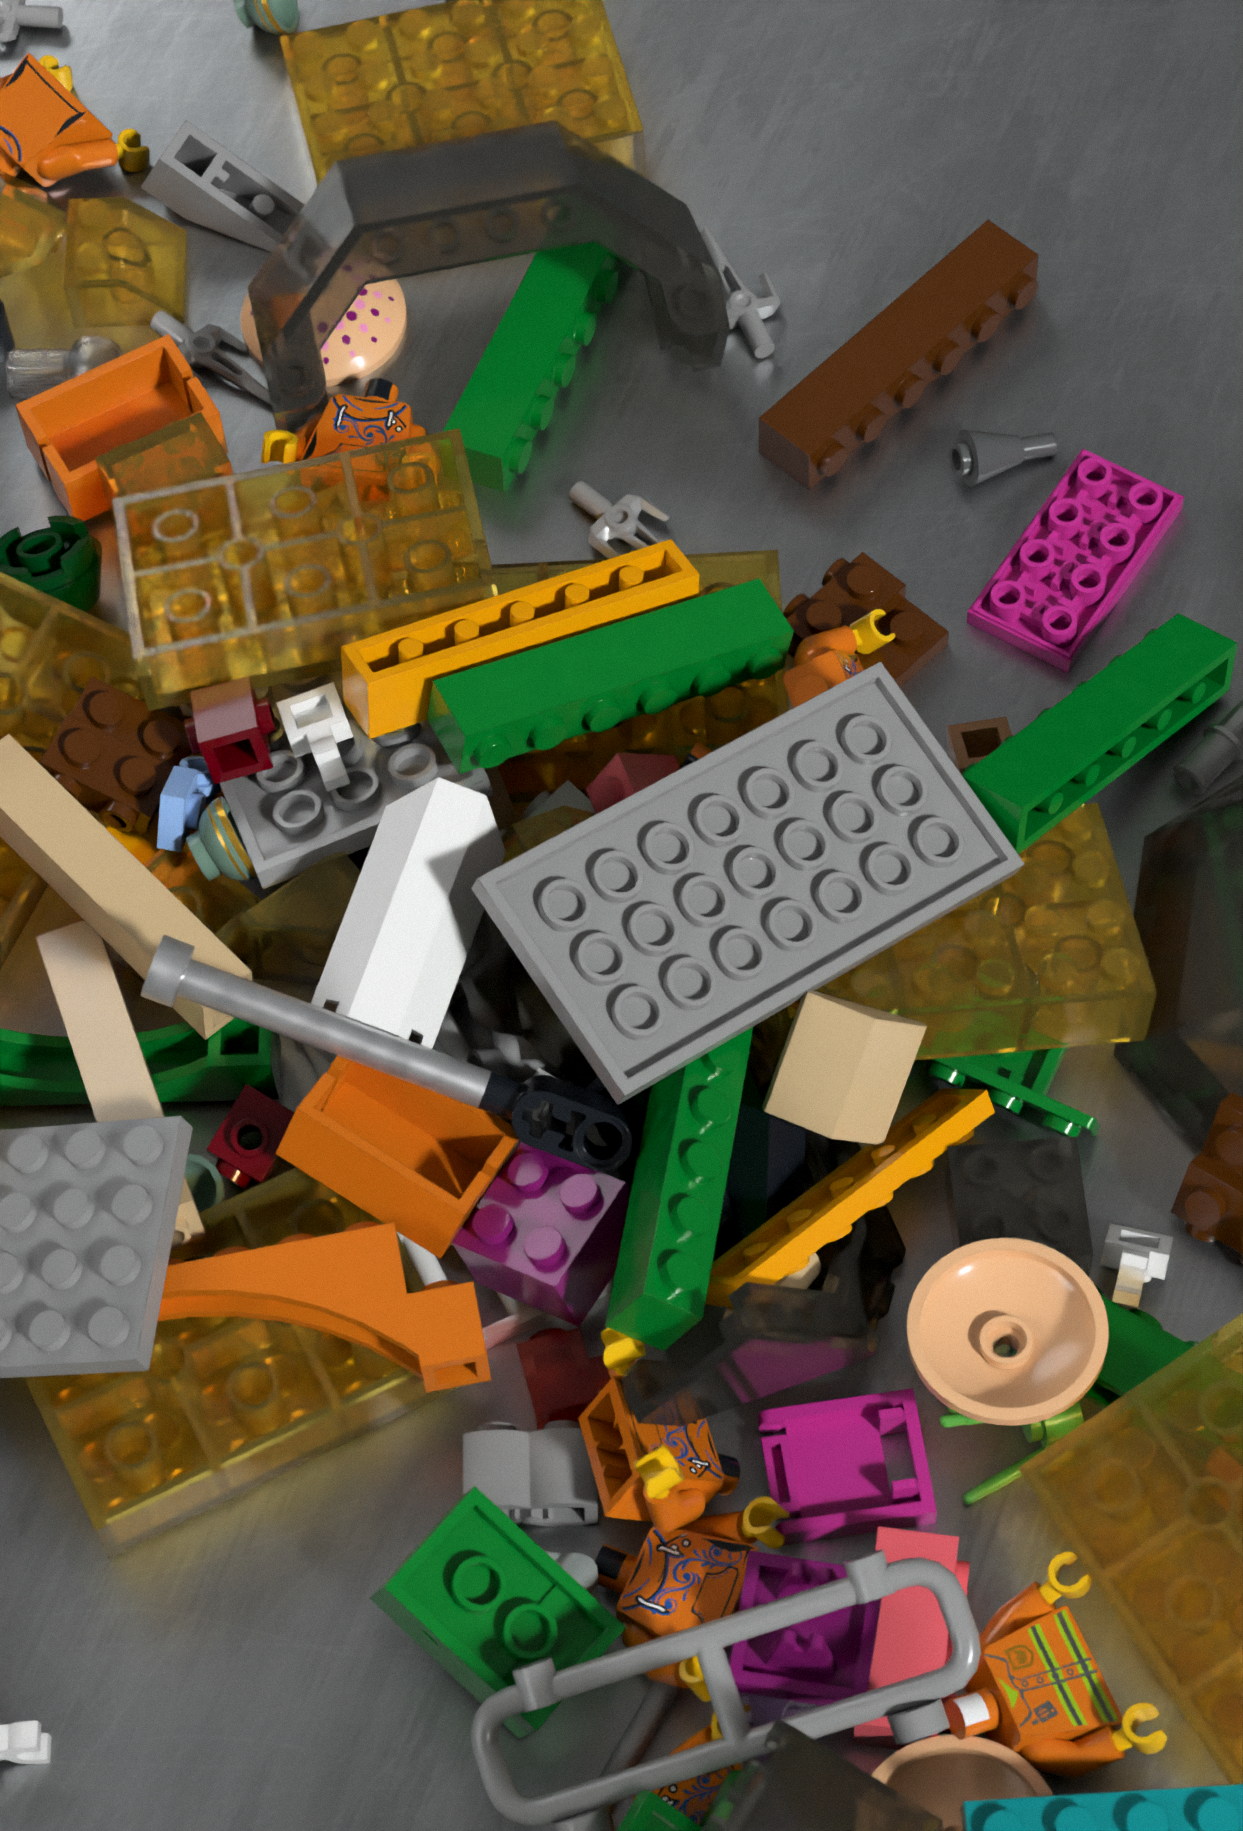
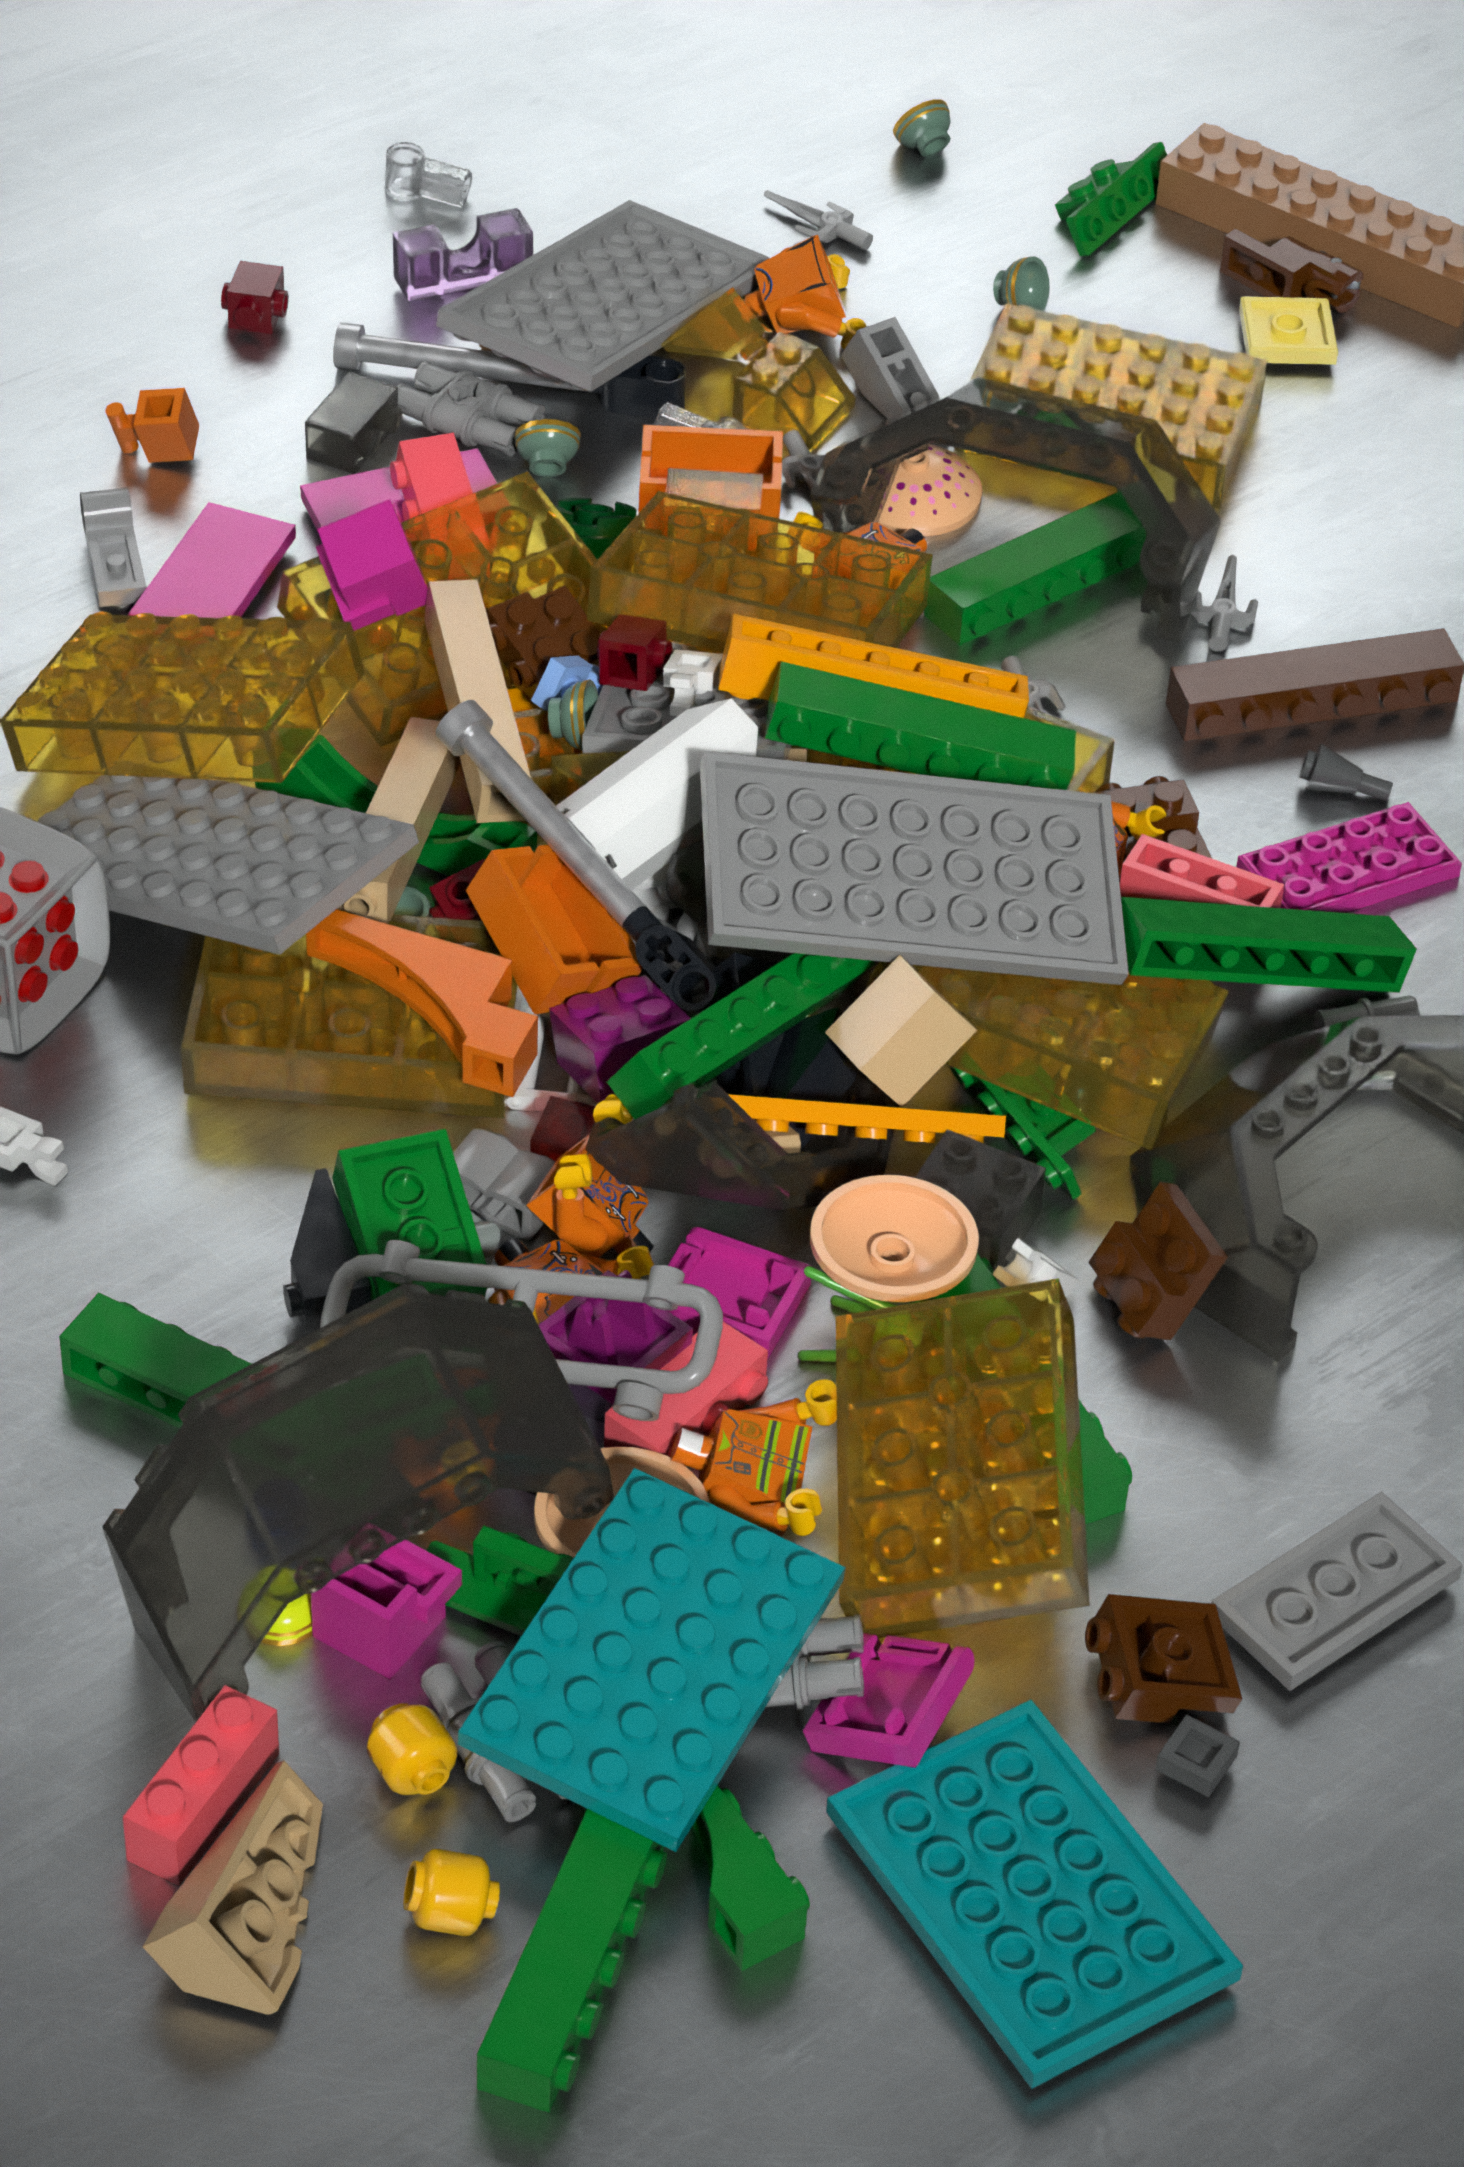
camera: 25 degrees right, 15 degrees down
none -> black slope [283,1168,371,1338]
none -> coral brick [1120,834,1285,908]

